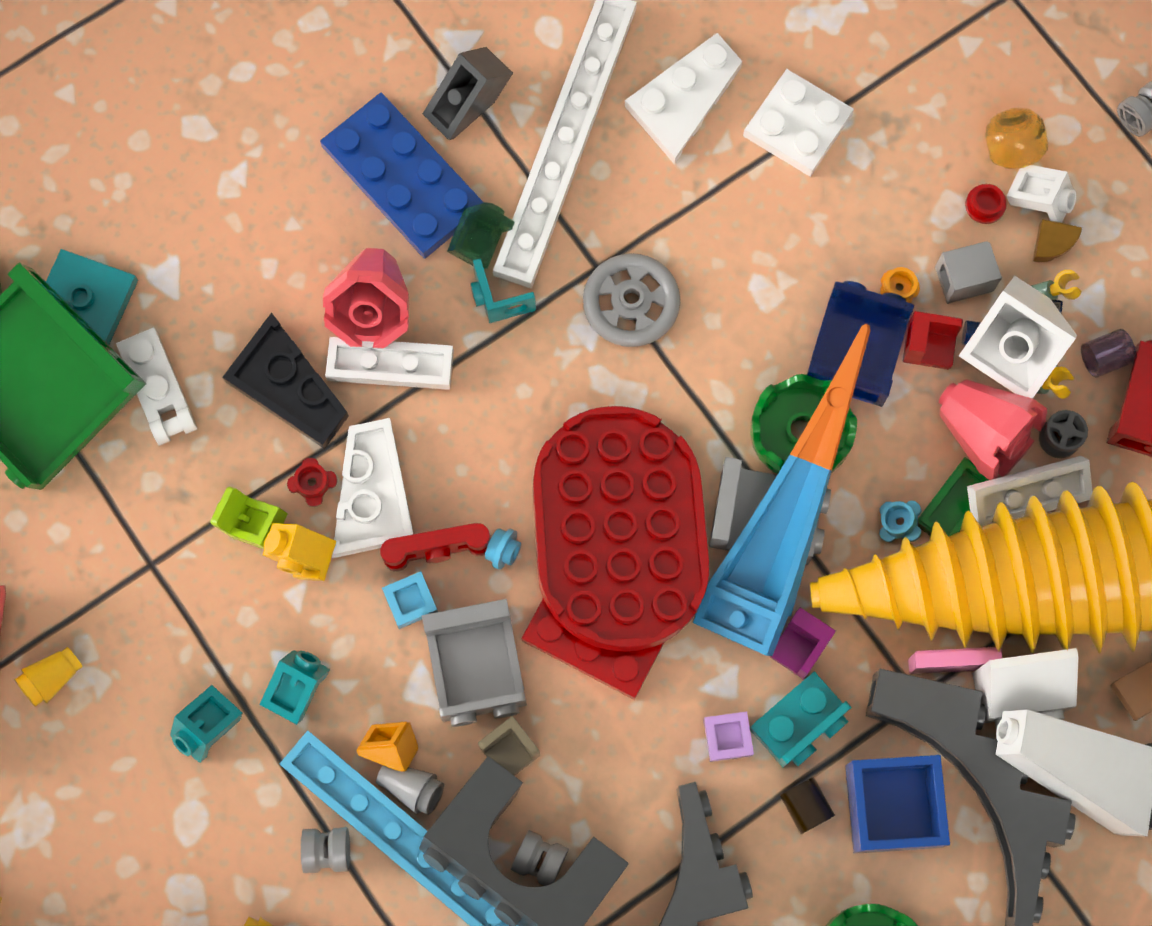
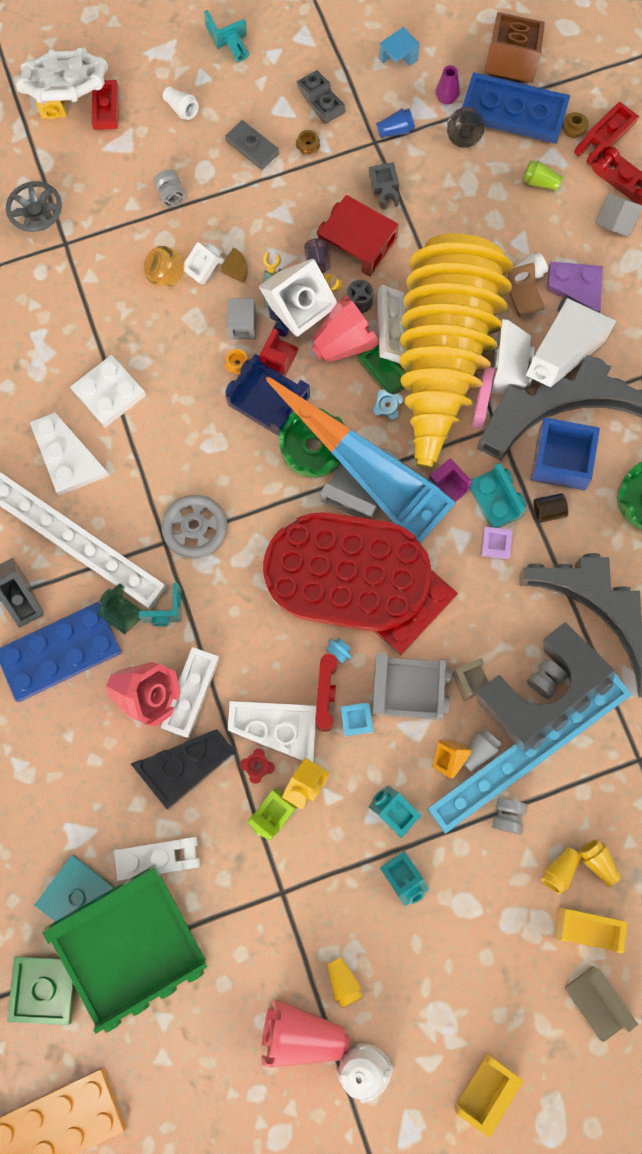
camera: 70 degrees left, 0 degrees up
red plate [965,184,1007,224] -> none

